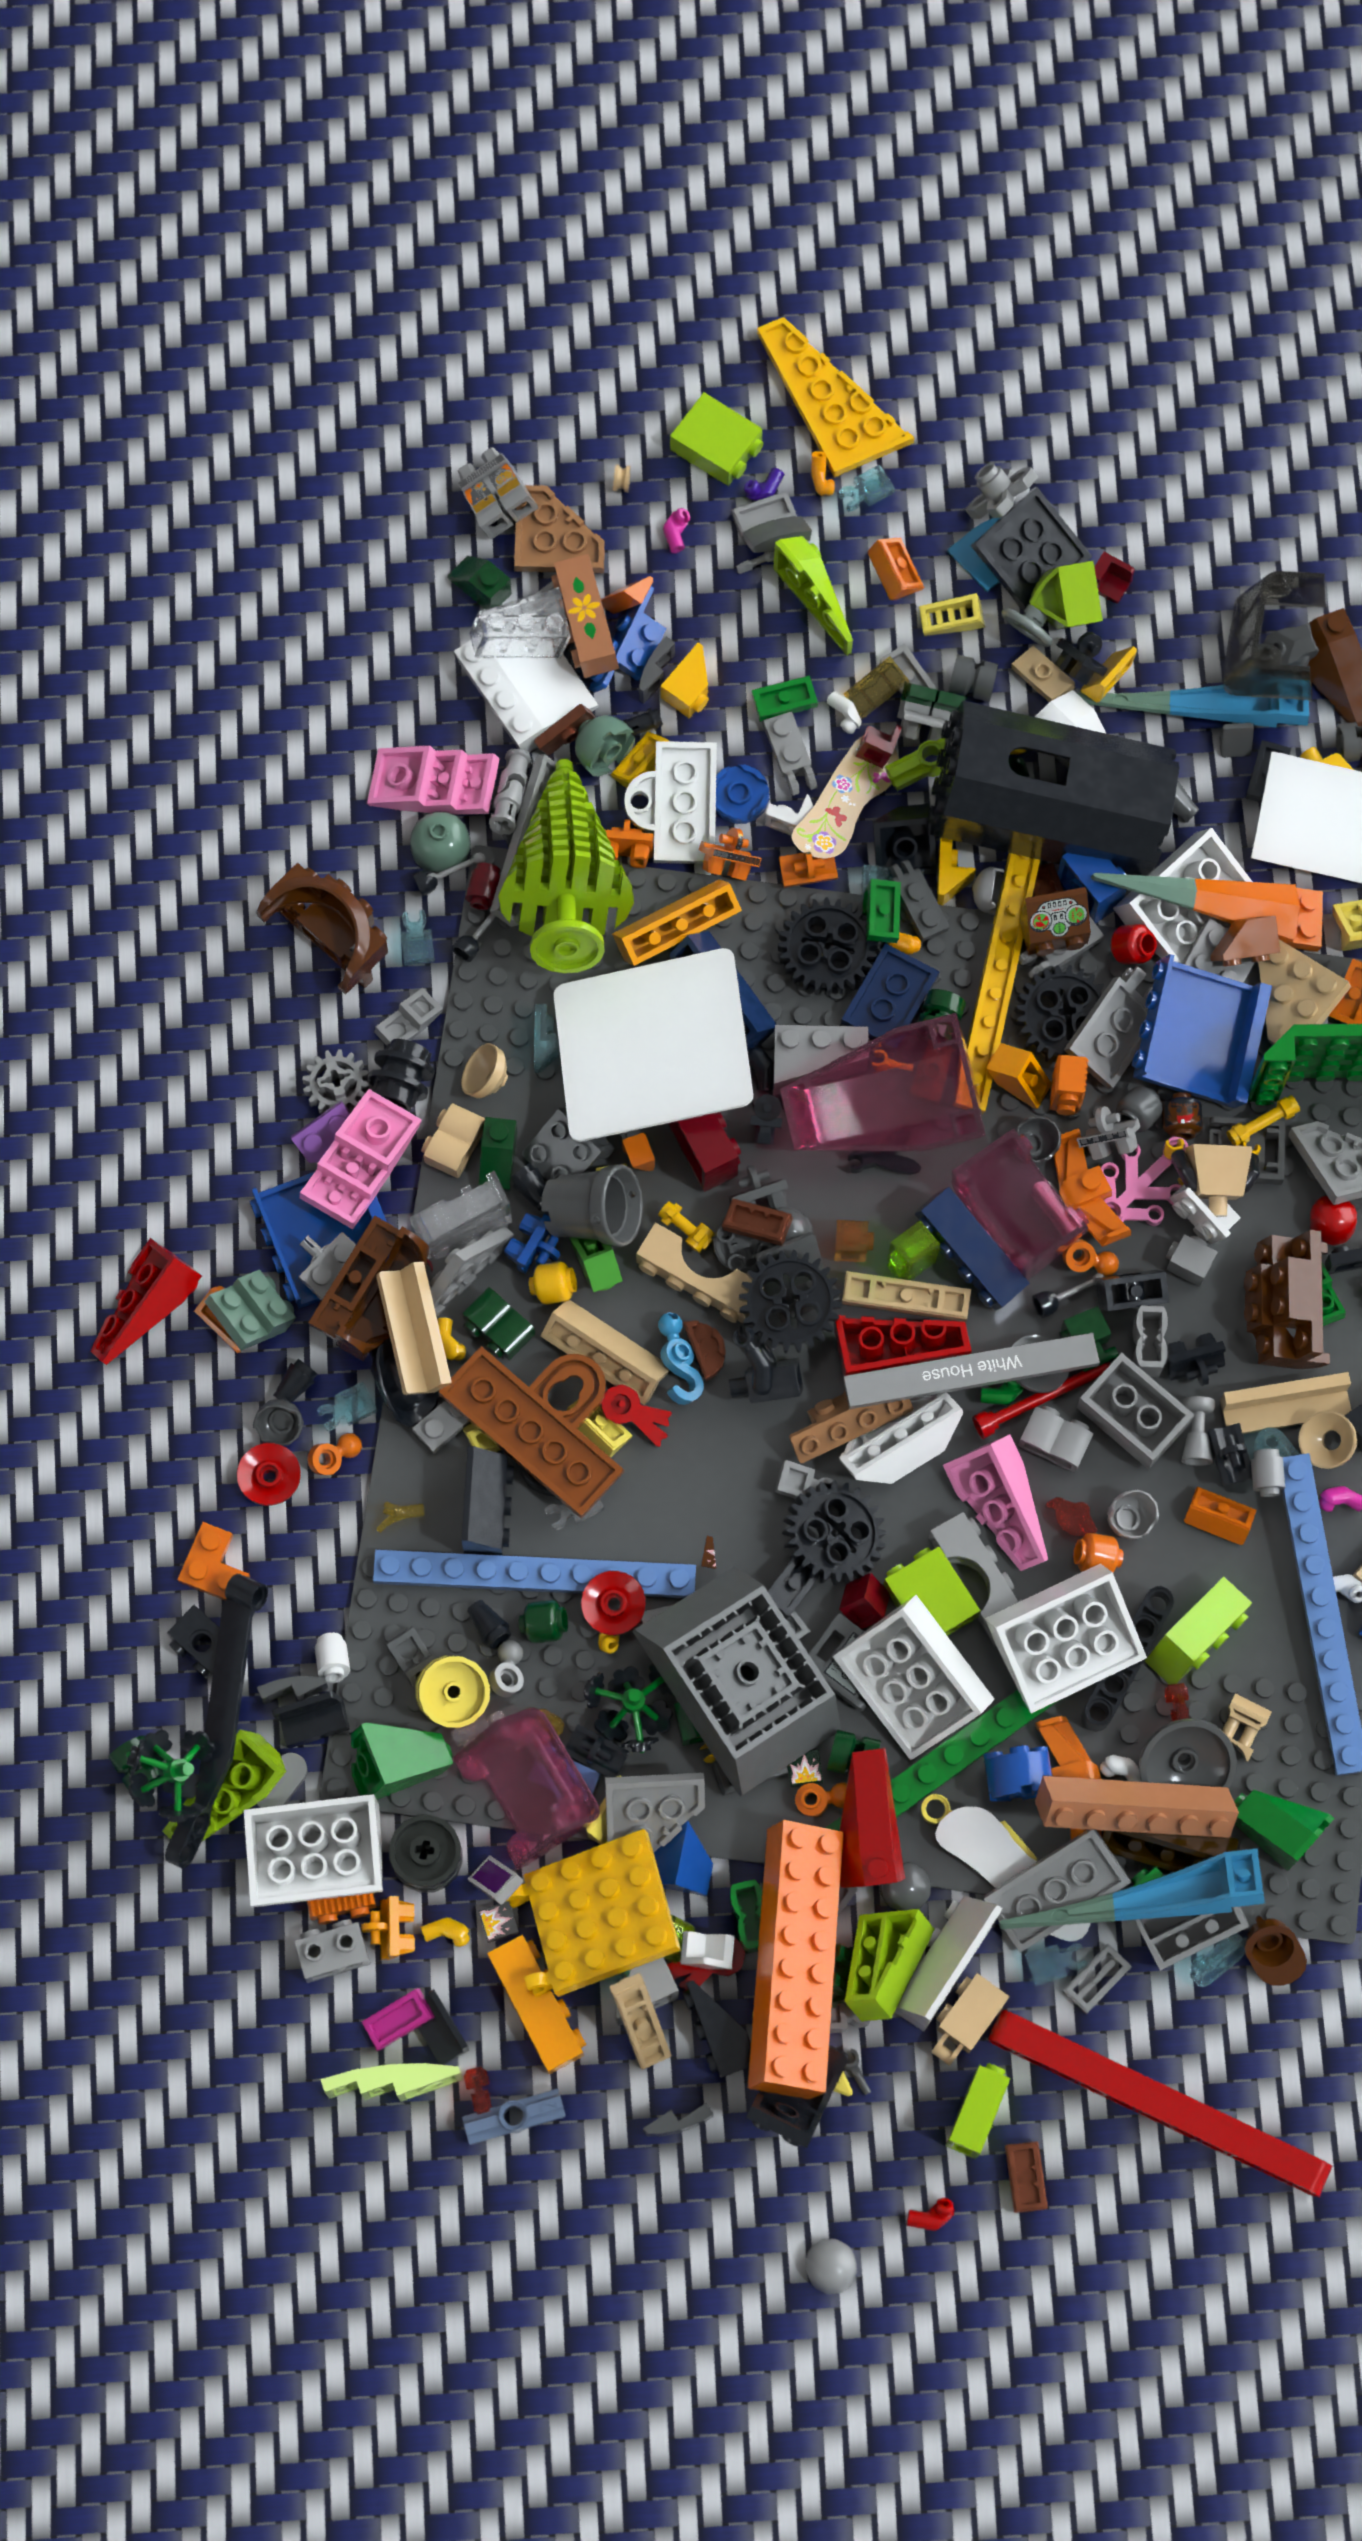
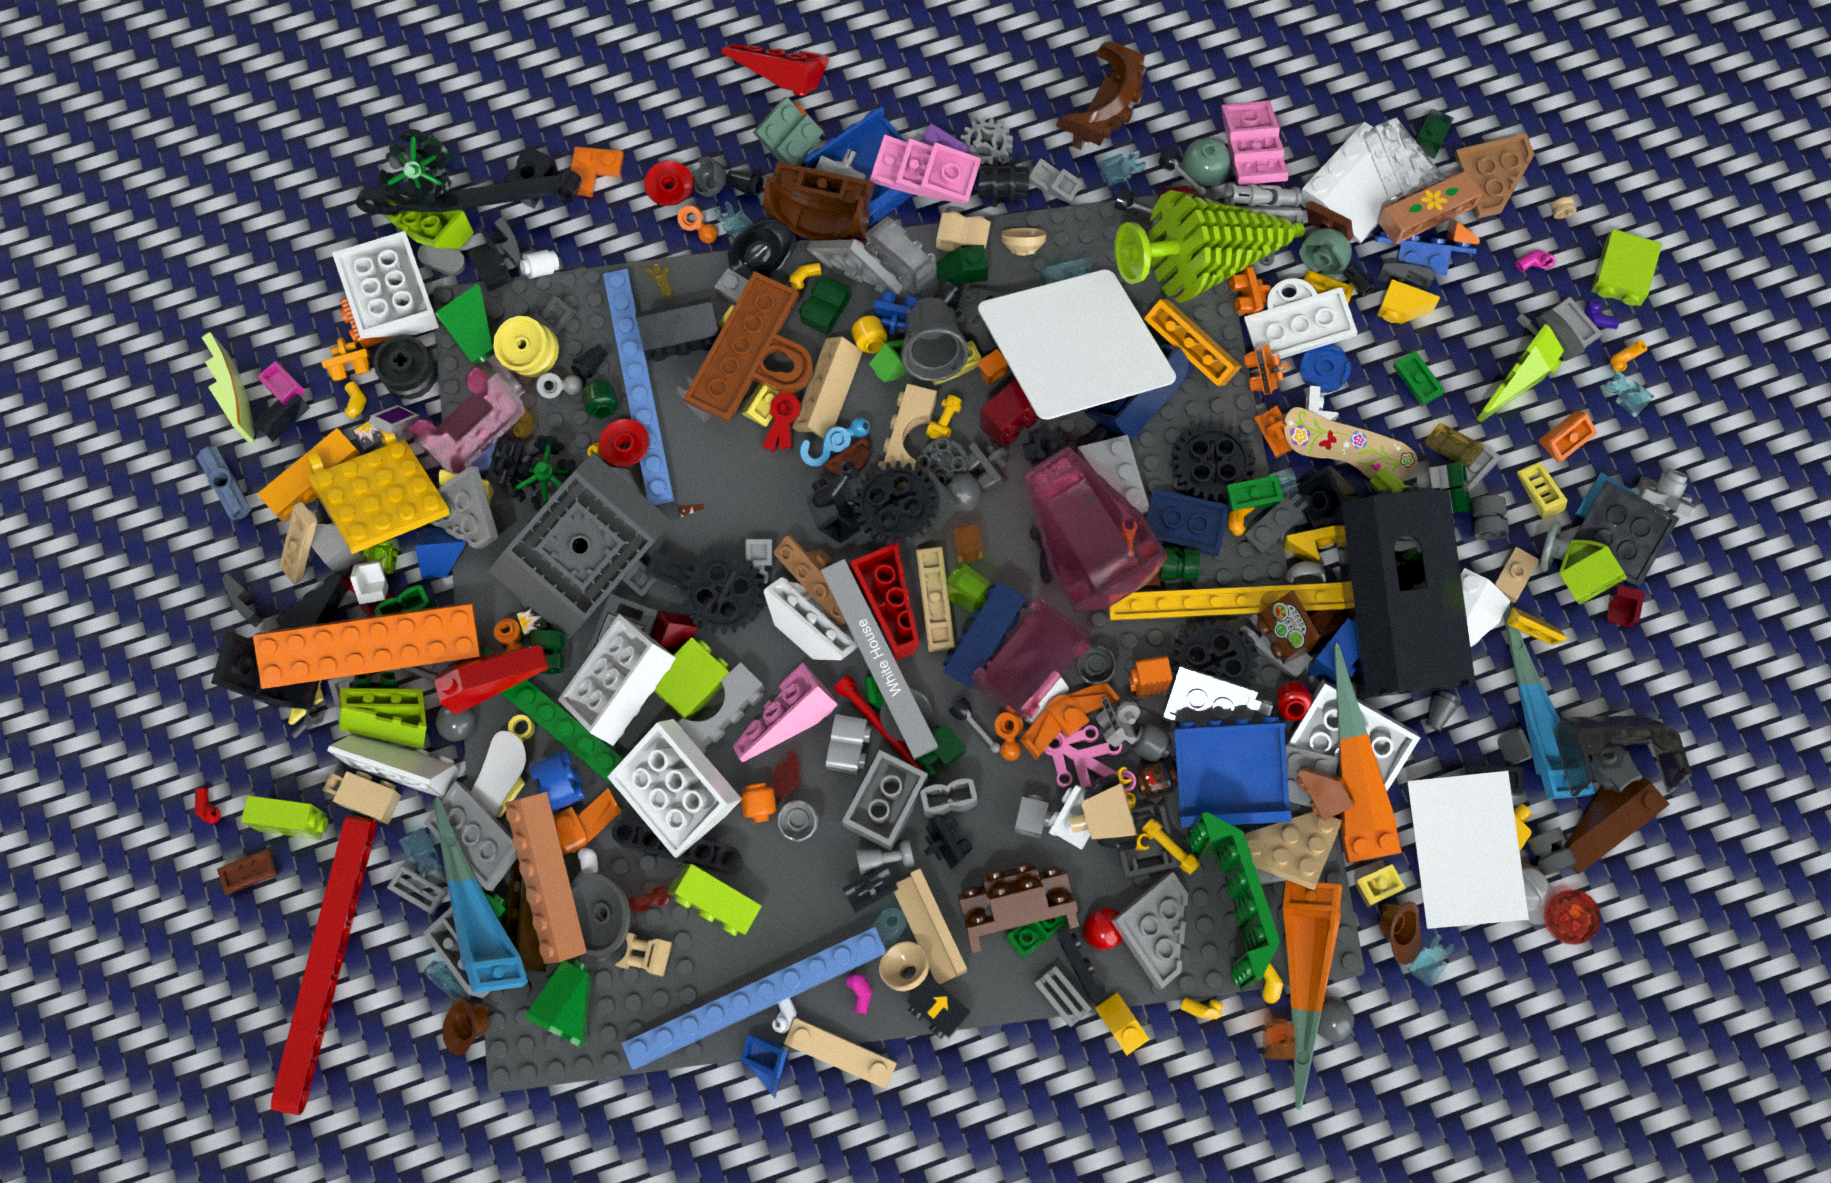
camera: 80 degrees right, 0 degrees up
light grey brick [294,1919,371,1983] -> none
tan panel [376,1262,452,1395] -> none
light grey hips [458,447,539,540] -> none
clear red piece [464,2066,492,2114] -> none
copper plate [722,1198,793,1246] -> none
yellow wing [757,317,914,477] -> none
light grey hinge [763,711,817,795] -> none
light grey hair [805,2239,857,2294] -> none
white arm [827,692,862,734] -> none
dark red panel [856,725,902,769] -> none
light orange slope [986,1043,1052,1109] -> none
black hips [1054,632,1108,686] -> none
black brick [1095,1270,1169,1311] -> none
orange slope [1184,1486,1257,1545] -> none
light grey brick [1251,1449,1286,1497] -> none

